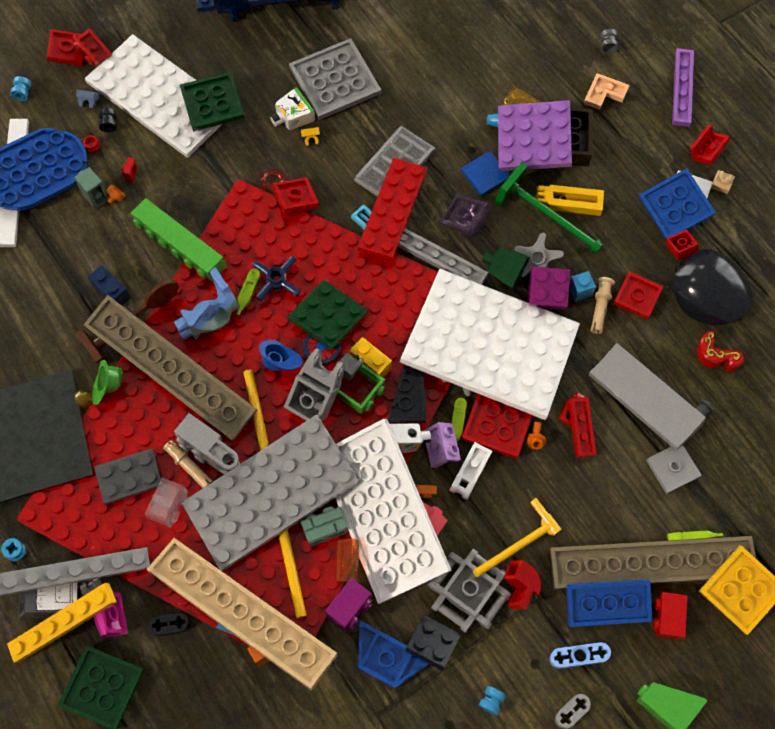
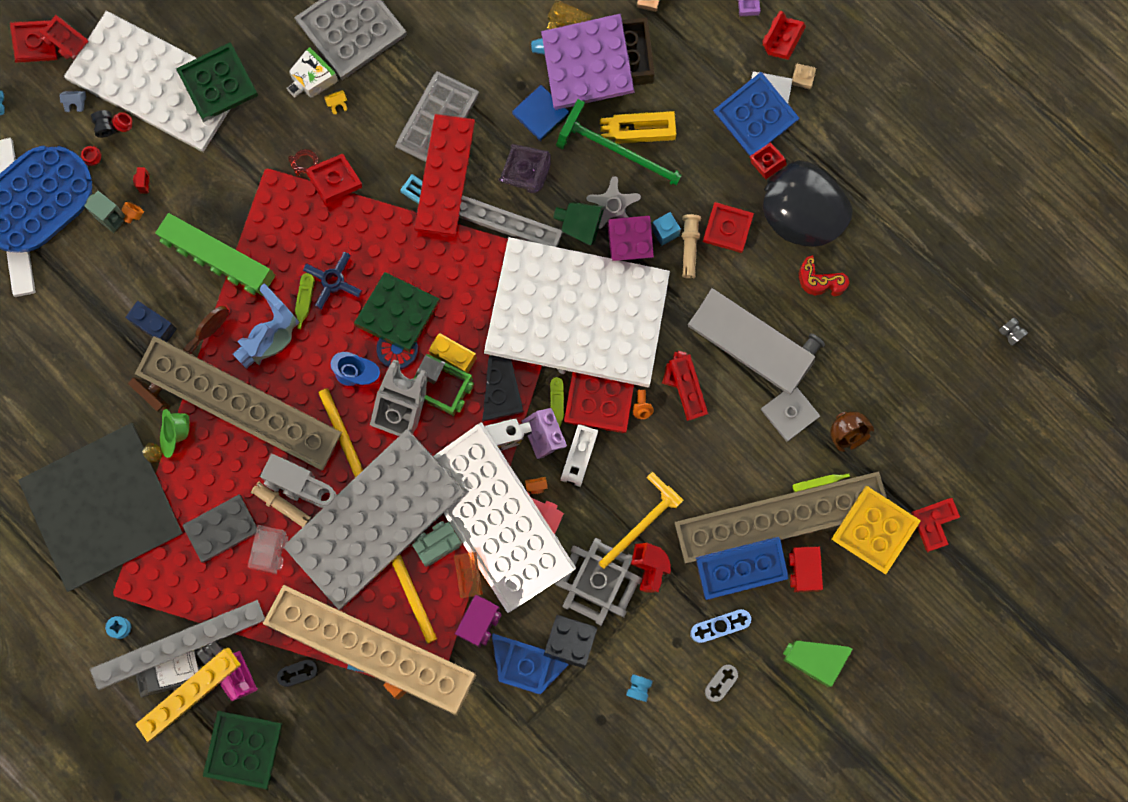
camera: 10 degrees left, 10 degrees up
none -> red plate [112,113,132,132]
none -> reddish brown cylinder [830,411,874,452]

